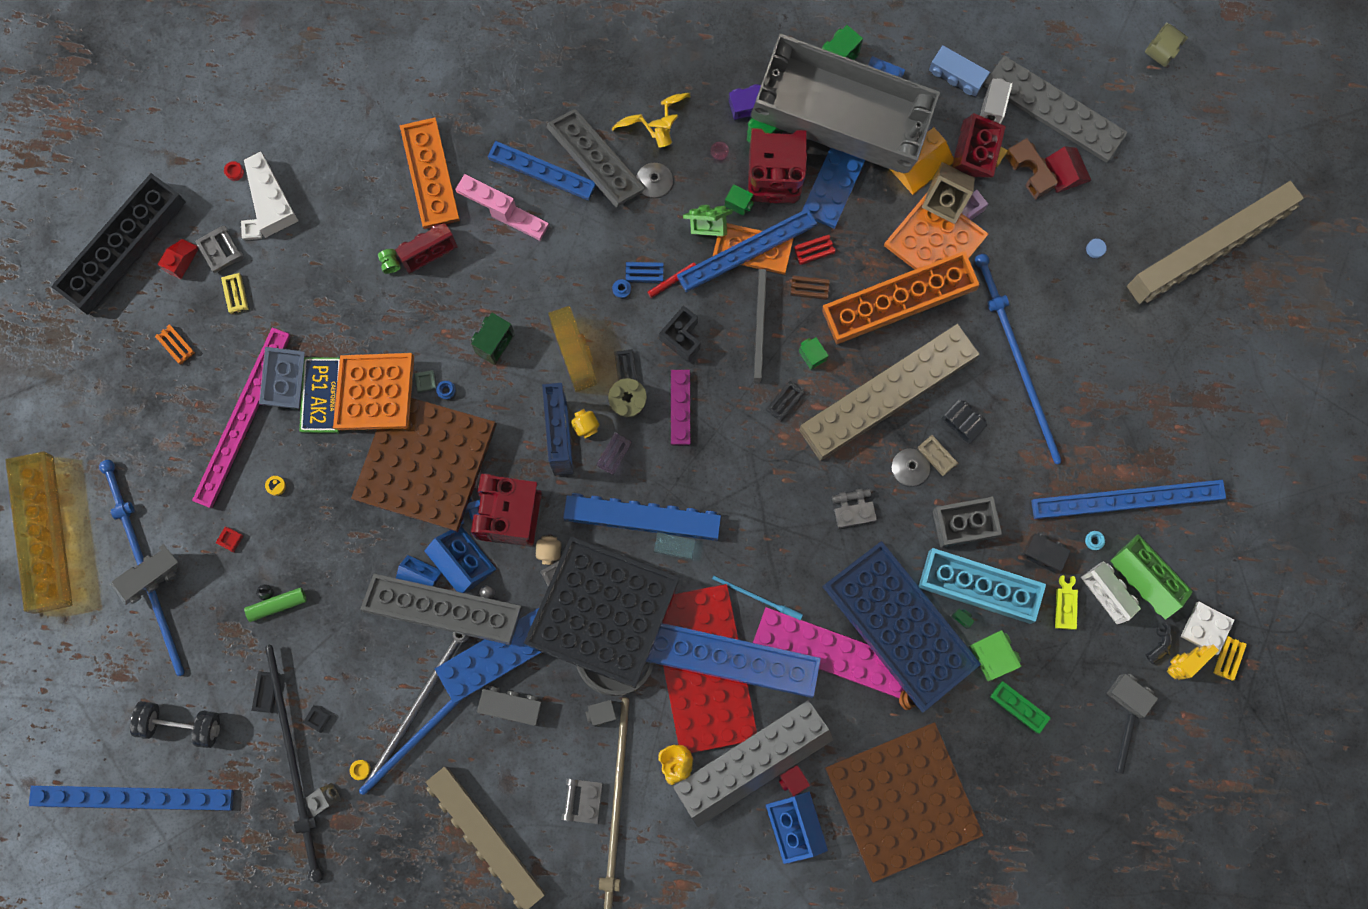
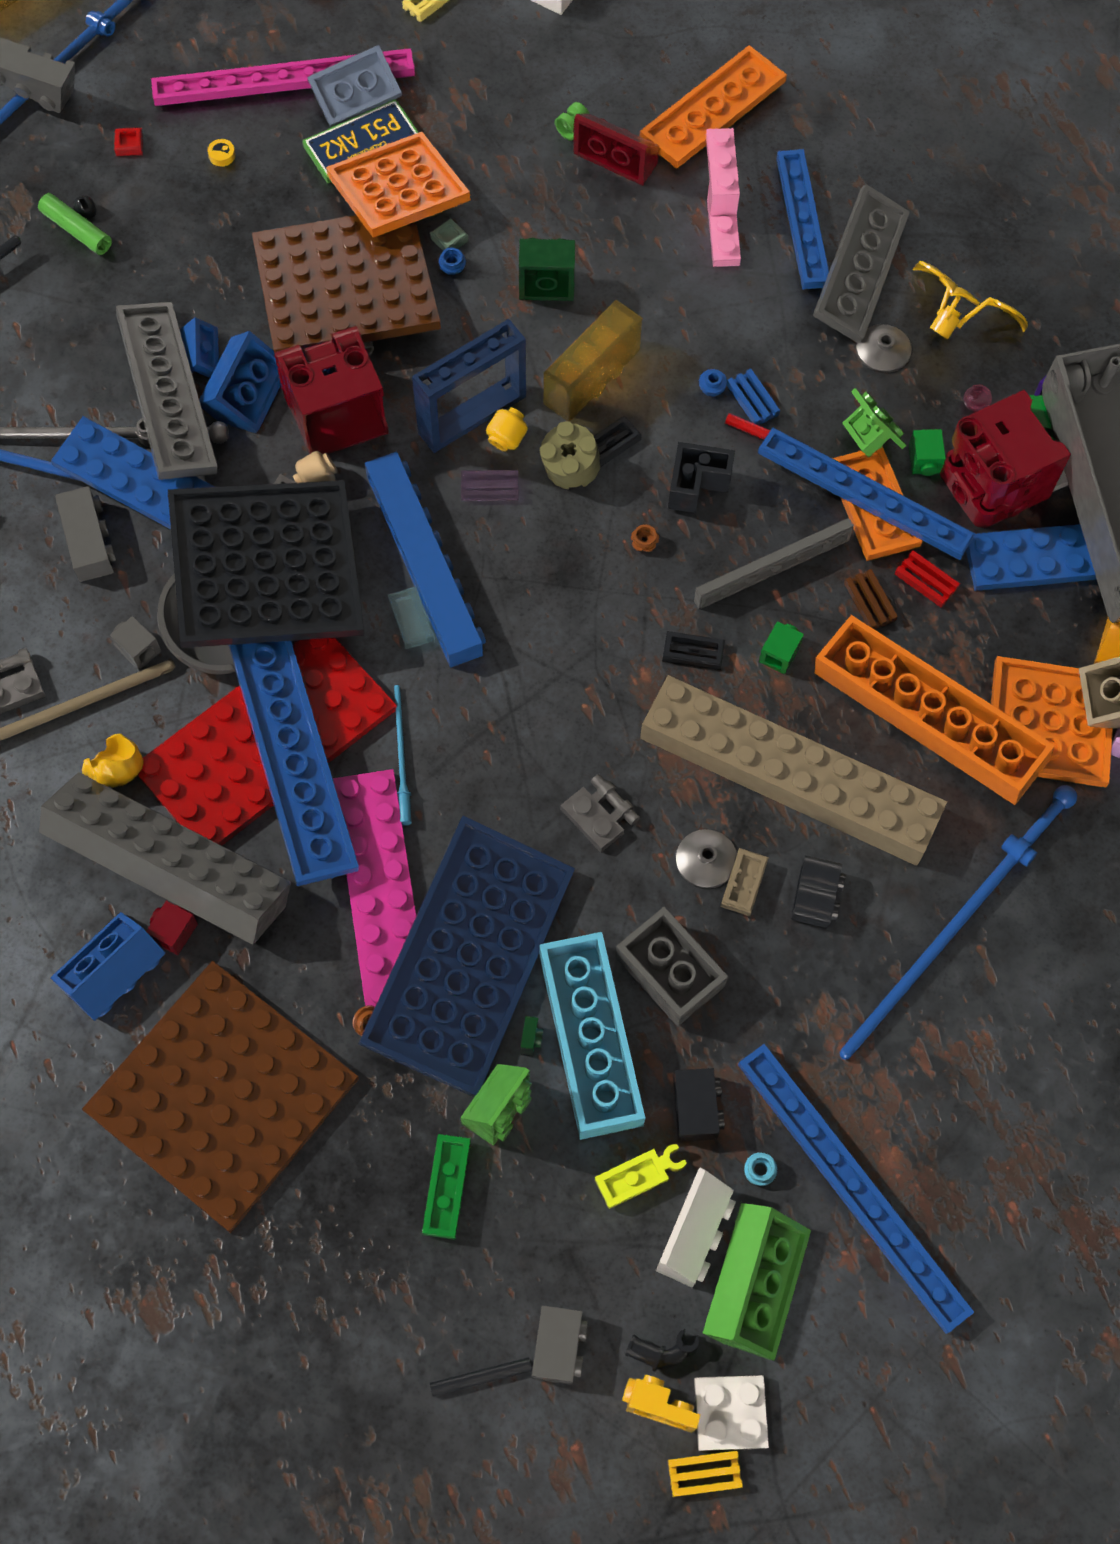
camera: 60 degrees right, 10 degrees down
magenta plate [671,370,690,445] -> none
none -> dark orange plate [631,524,659,552]

